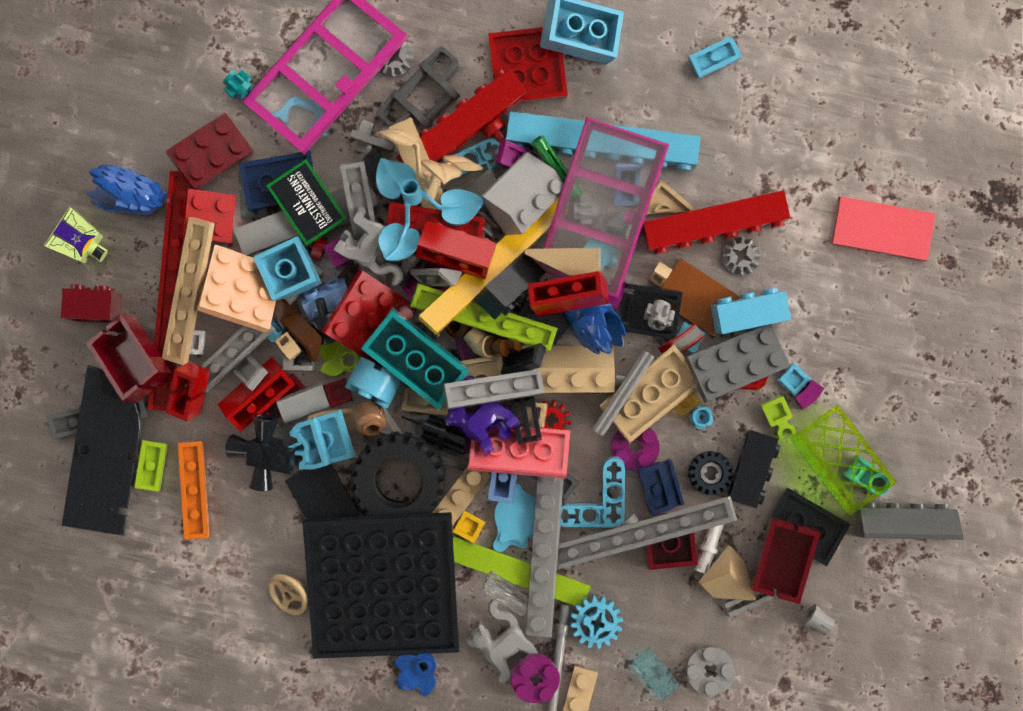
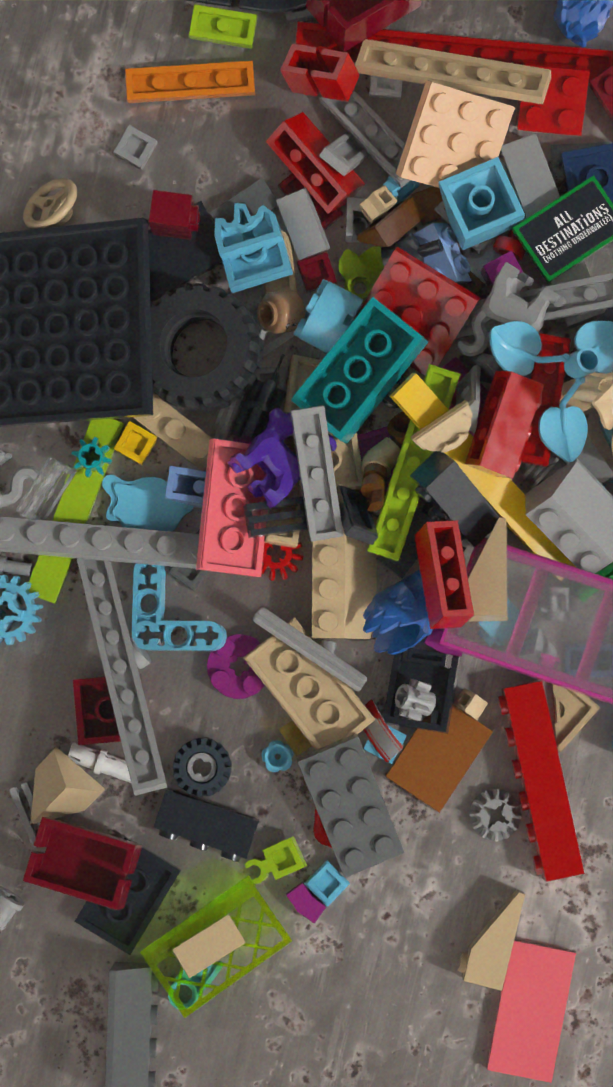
camera: 90 degrees right, 0 degrees up
black brick [225,414,295,491] -> none
dark blue plate [637,458,685,516] -> none
medium azure brick [710,287,791,334] -> none
none -> teal gear [71,437,112,478]
none -> light grey tile [113,125,158,170]
none -> dark red brick [149,190,200,240]
none -> tan tile [172,914,246,978]
none -> tan plate [411,399,472,452]
none -> tan slope [458,890,525,991]

